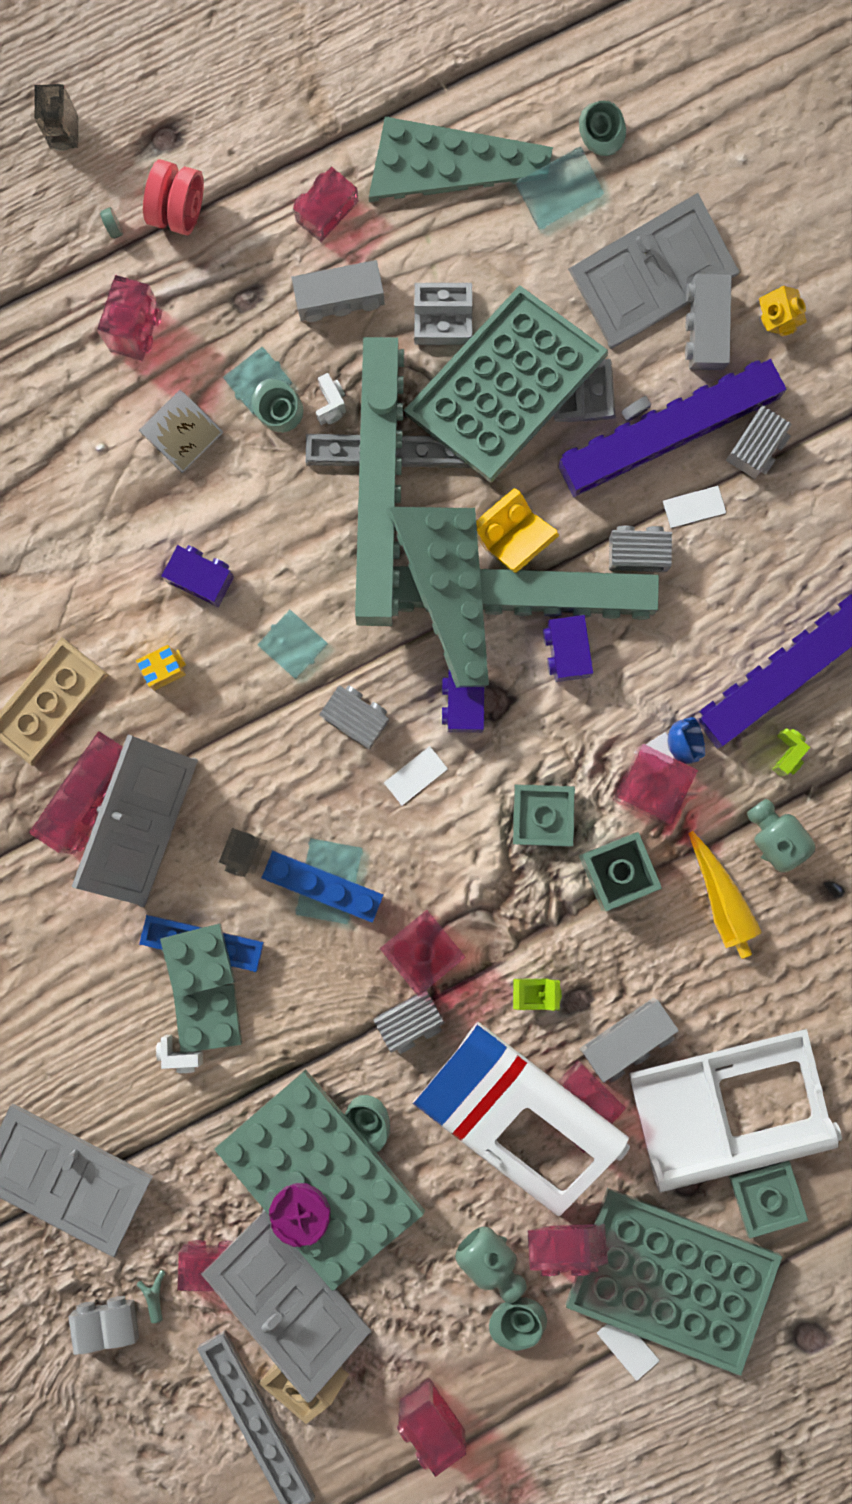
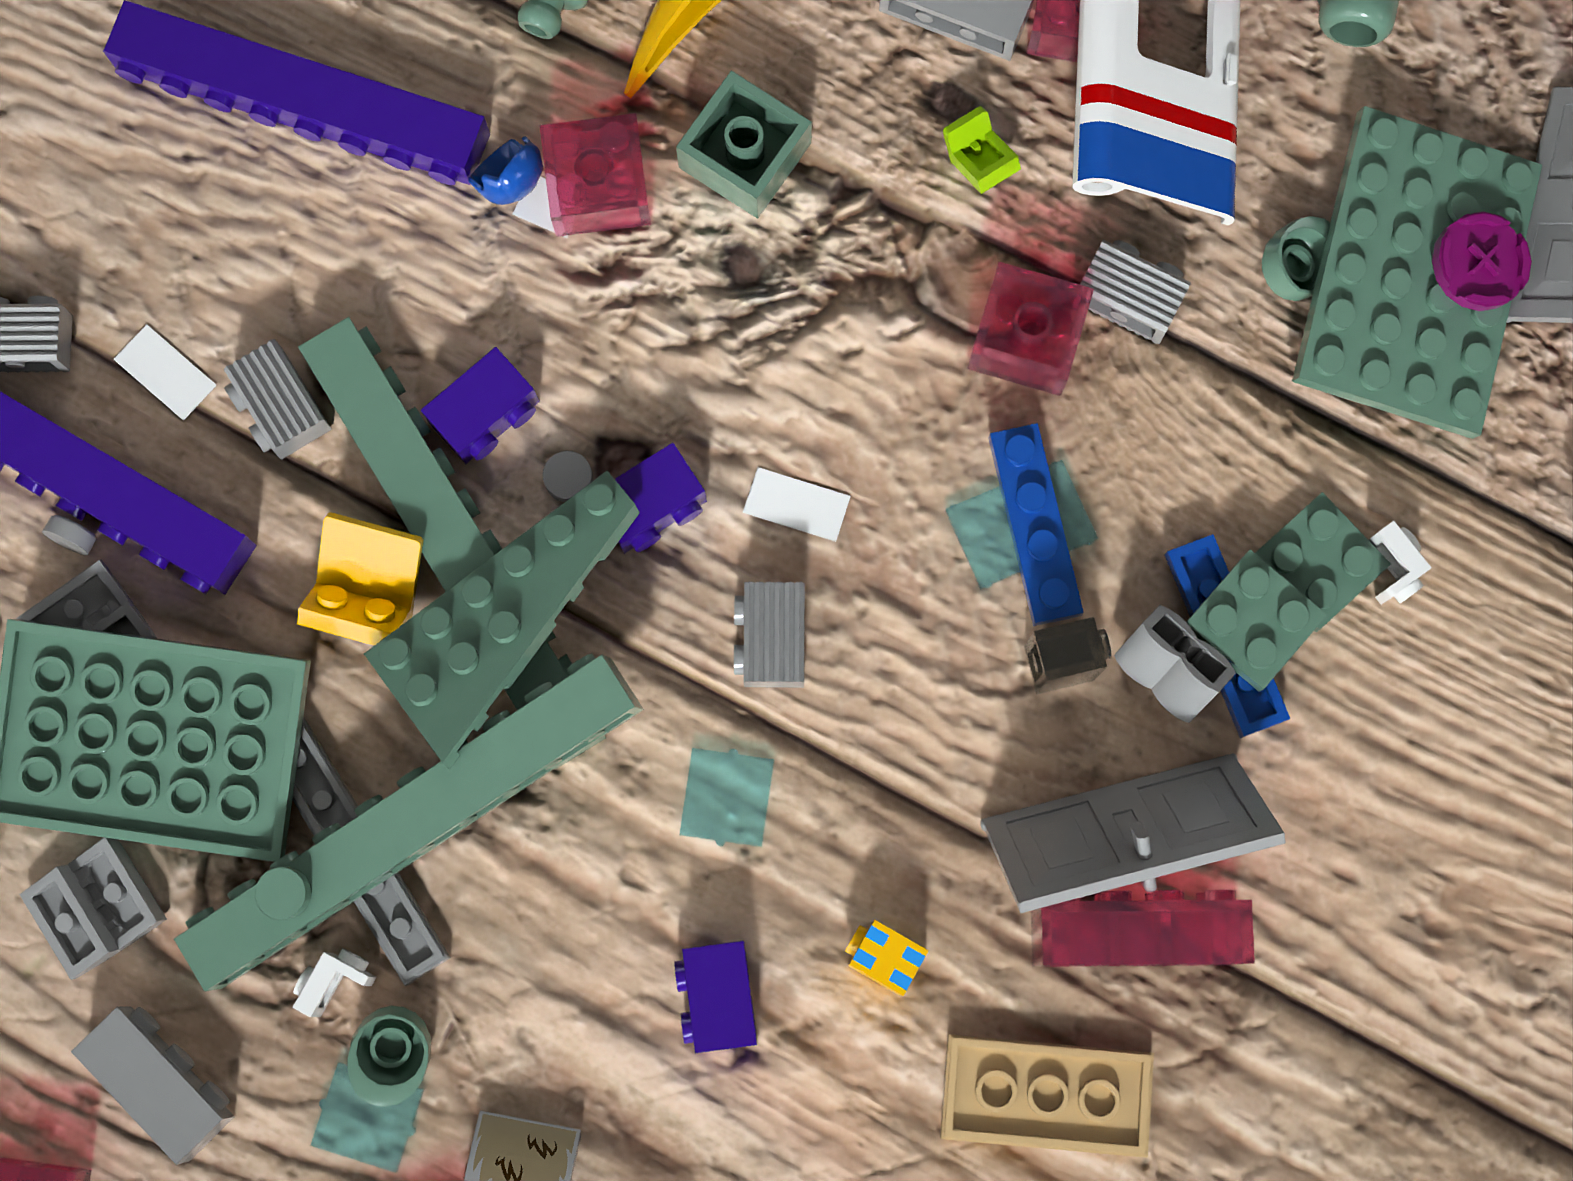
camera: 125 degrees left, 5 degrees down
sand green plate [513,784,575,847] -> none
lime bracket [771,728,810,777] -> none
none -> light grey tile [543,451,593,502]
none -> light grey brick [1114,605,1236,723]

